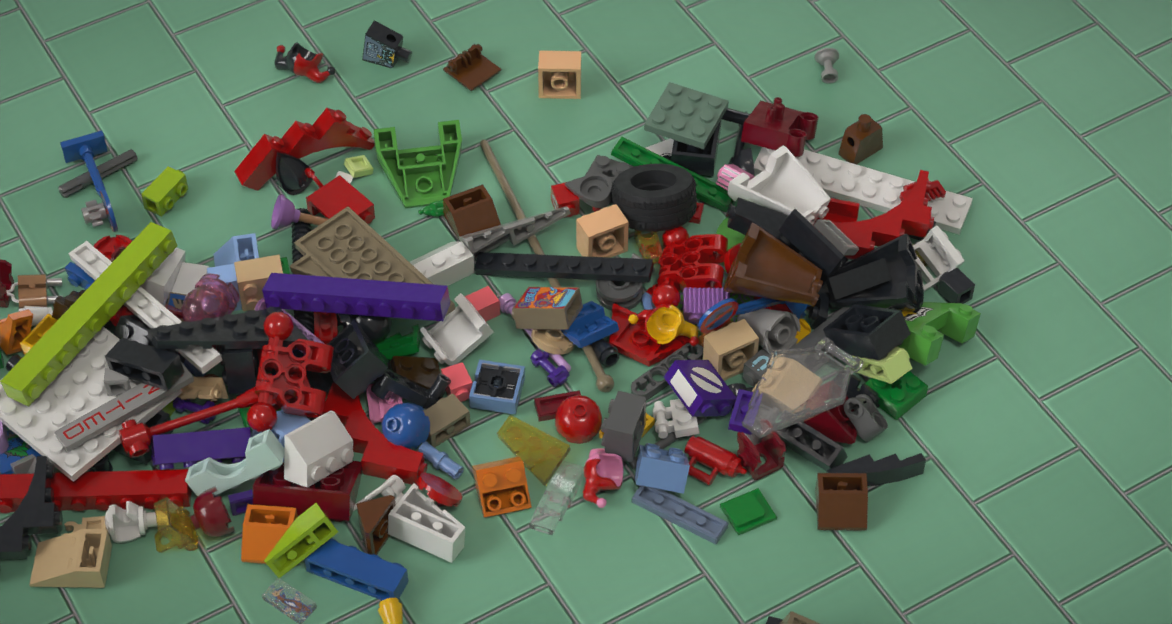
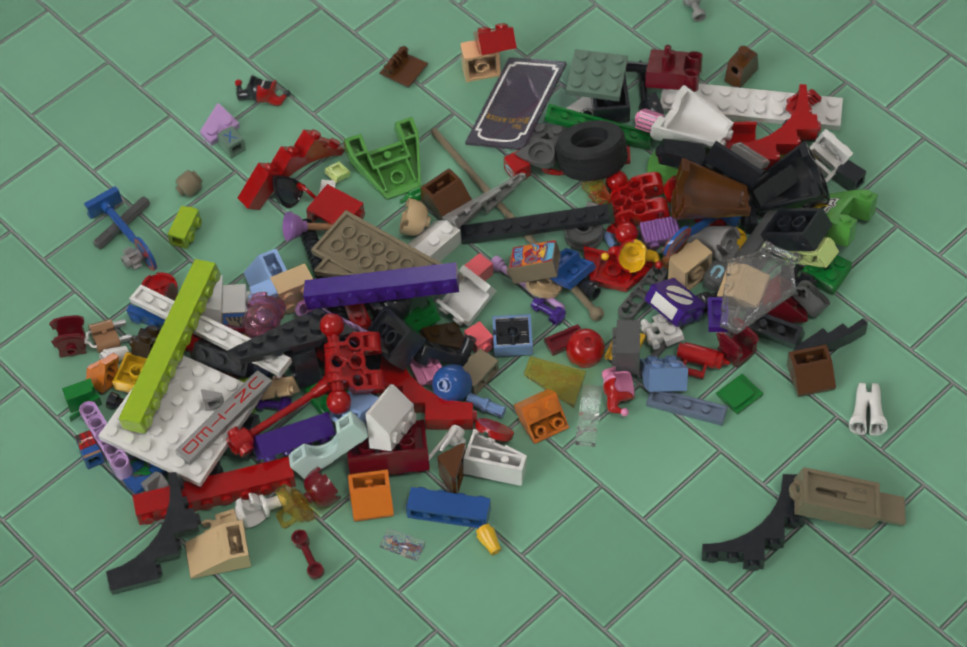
camera: 10 degrees left, 5 degrees up
black brick [105,338,185,391] -> none
dark purple tile [228,489,253,516] -> none
lime slope [264,503,338,579] -> none
black torso [362,20,412,68] -> none
light nougat brick [576,204,629,257] -> none
none -> dark tan head [175,170,203,197]
none -> lavender wing [200,103,240,146]
none -> sand green brick [217,126,246,159]
none -> dark red bar [291,529,325,579]
none -> tan cylinder [399,198,431,236]
none -> clear purple piece [465,57,567,150]
none -> red slope [473,23,517,55]
none -> white piece [849,383,888,436]

